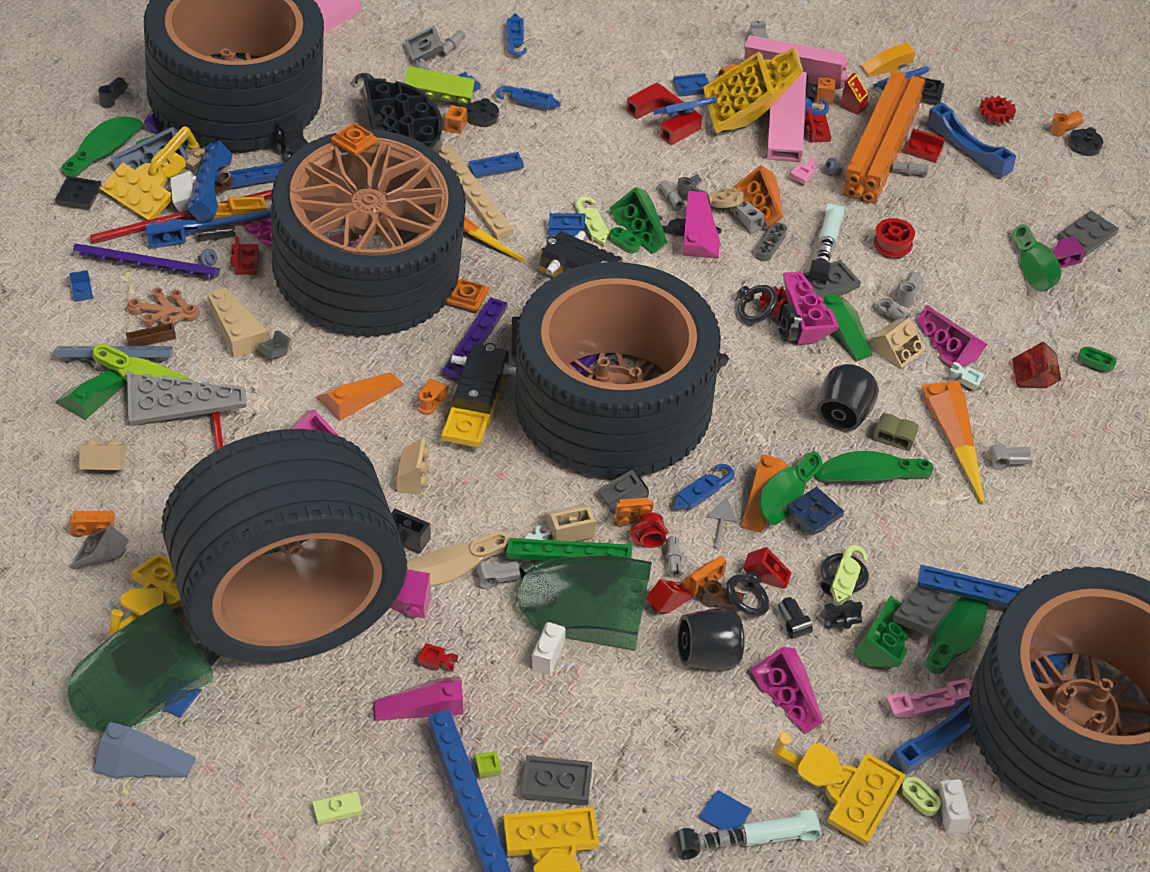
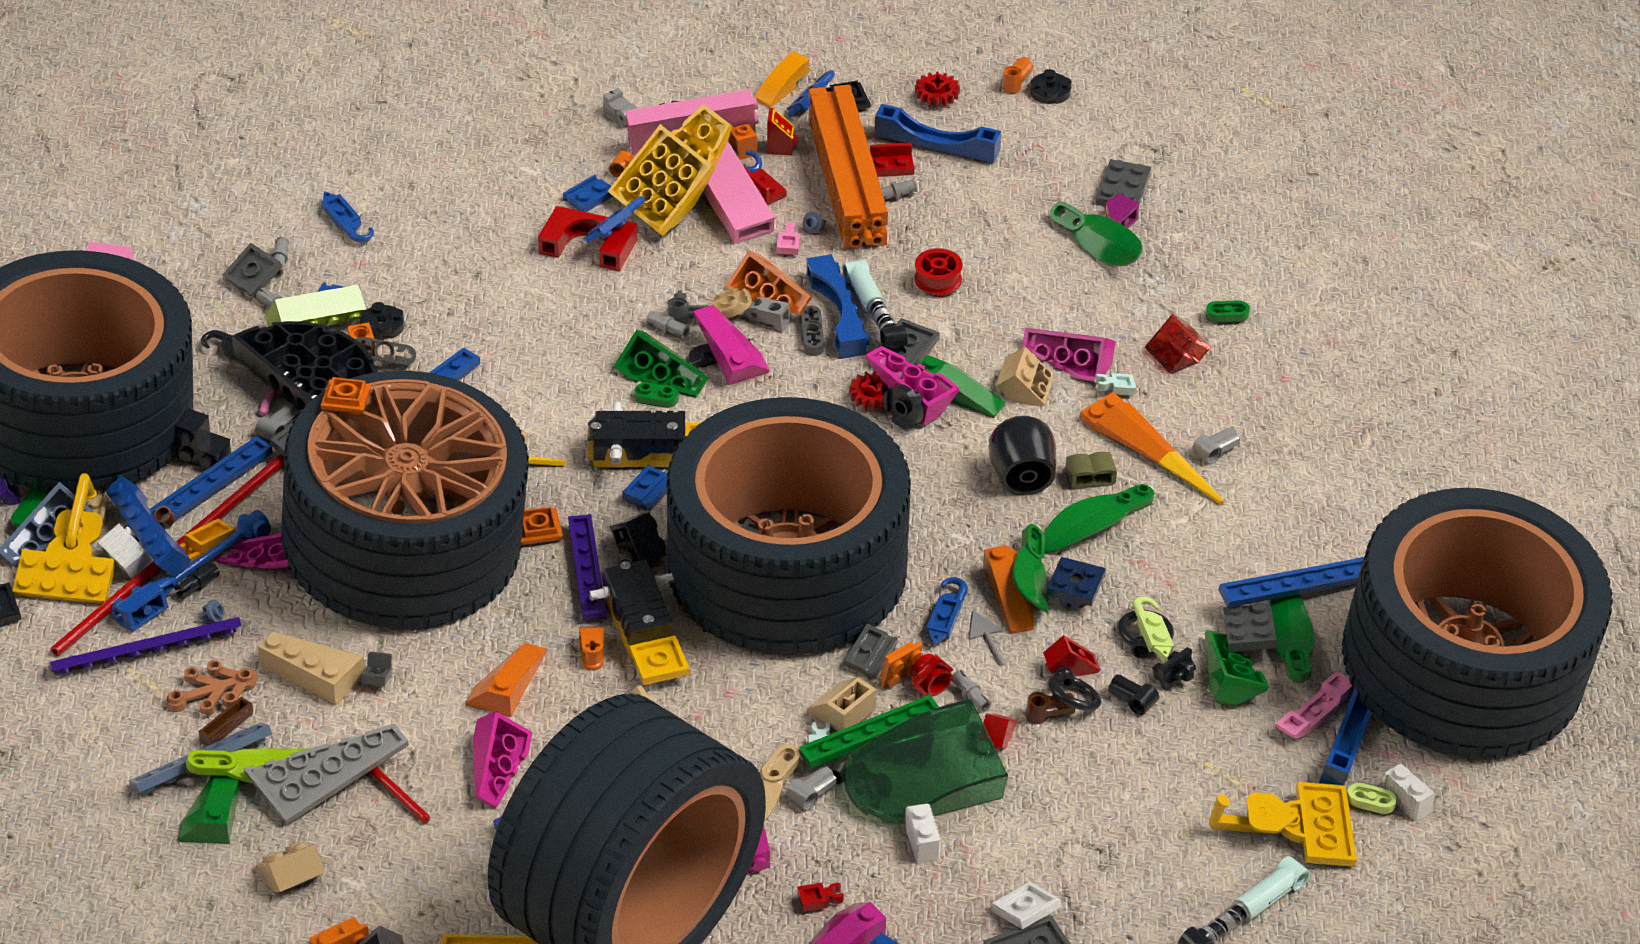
camera: 30 degrees left, 5 degrees down
blue slope [69,270,93,302] -> none
red bracket [230,237,259,275] -> none
blue plate [495,86,561,110] -> none
blue plate [549,213,585,239] -> none
yellowish green plate [575,196,609,246] -> none
black piece [677,608,745,671] -> none
orange bracket [681,556,727,597] -> none
blue piece [699,790,752,831] -> none
black piece [737,285,778,324] -> none
dark pink wedge [750,647,824,733] -> none
light grey connector [876,298,911,320] -> none
light grey piece [897,271,923,306] -> none
none -> dark grey beam [355,337,416,366]
none -> blue arch [806,254,869,359]
none -> white plate [990,882,1062,929]

